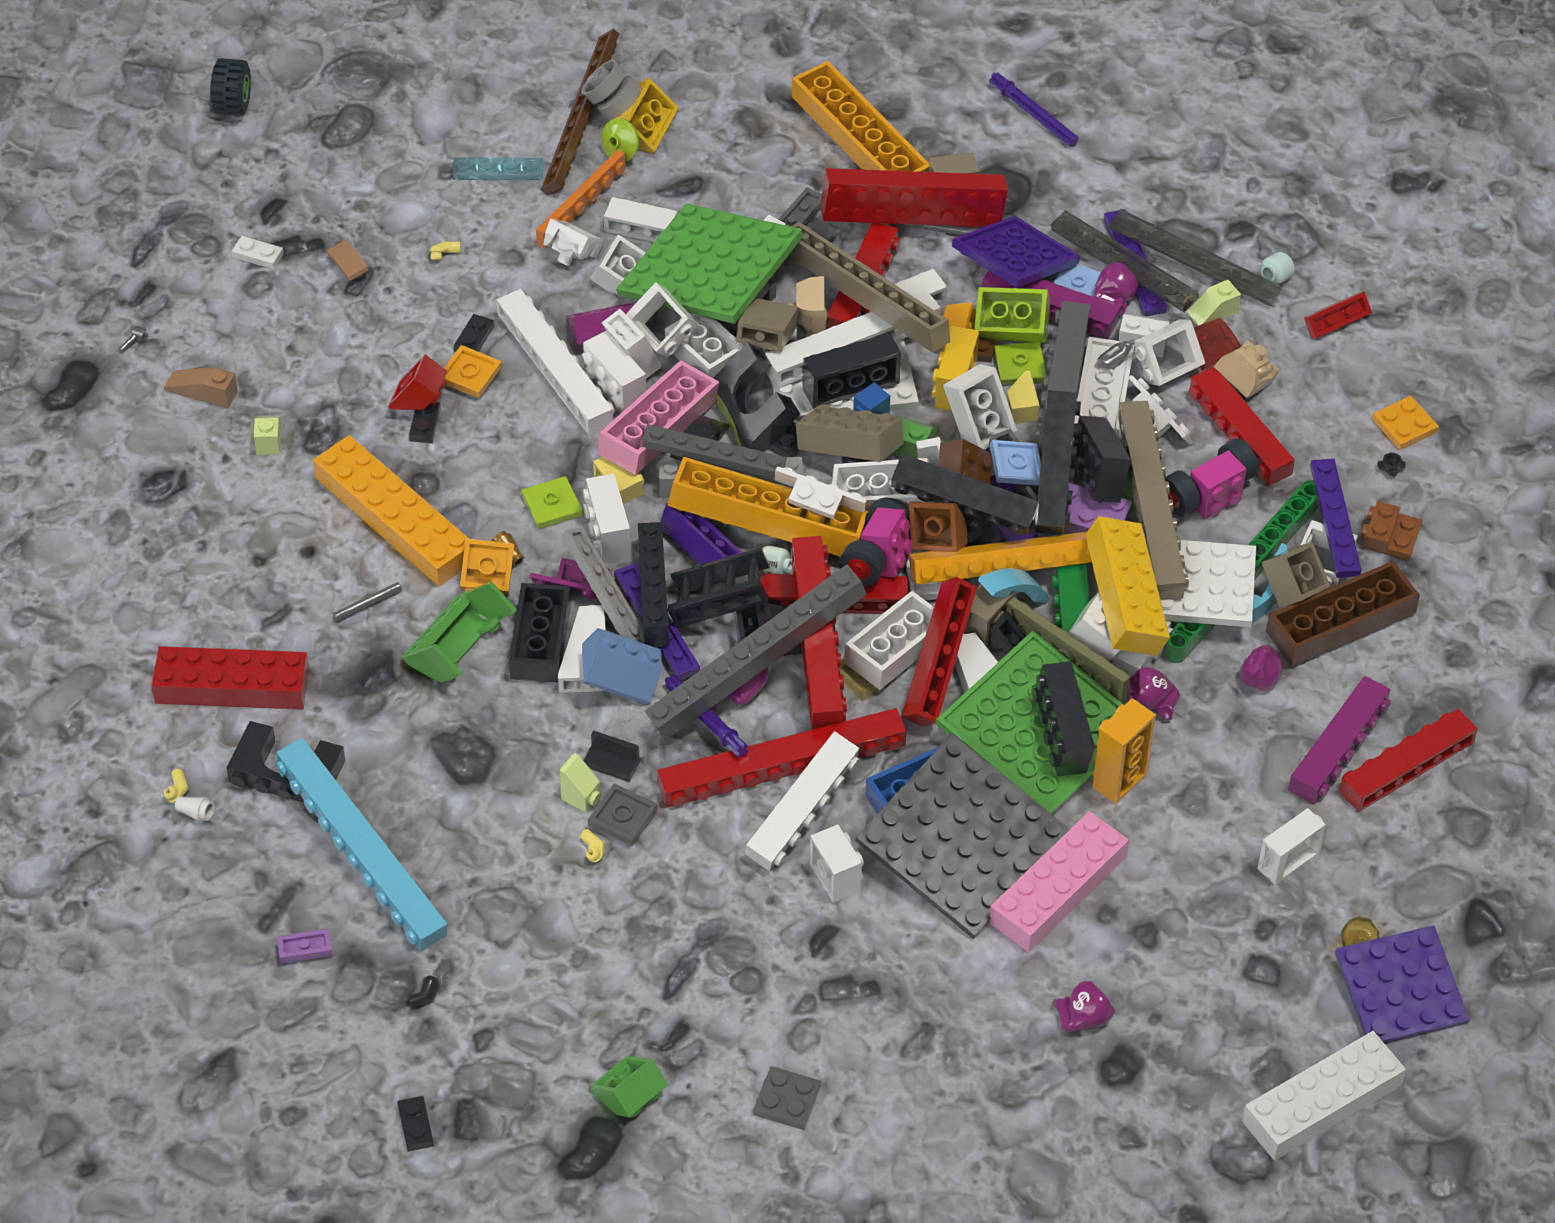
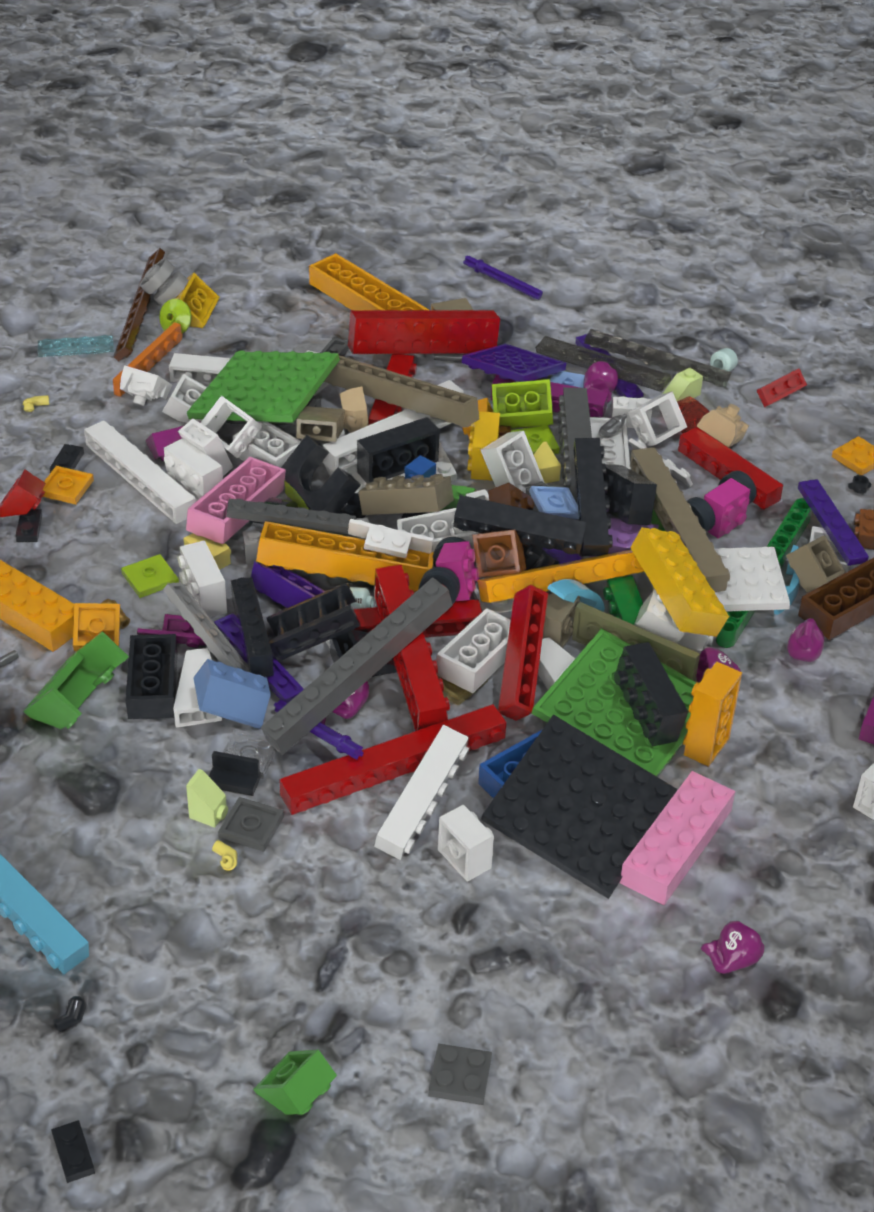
camera: 10 degrees left, 10 degrees down
black slope [990,612,1026,654] -> none

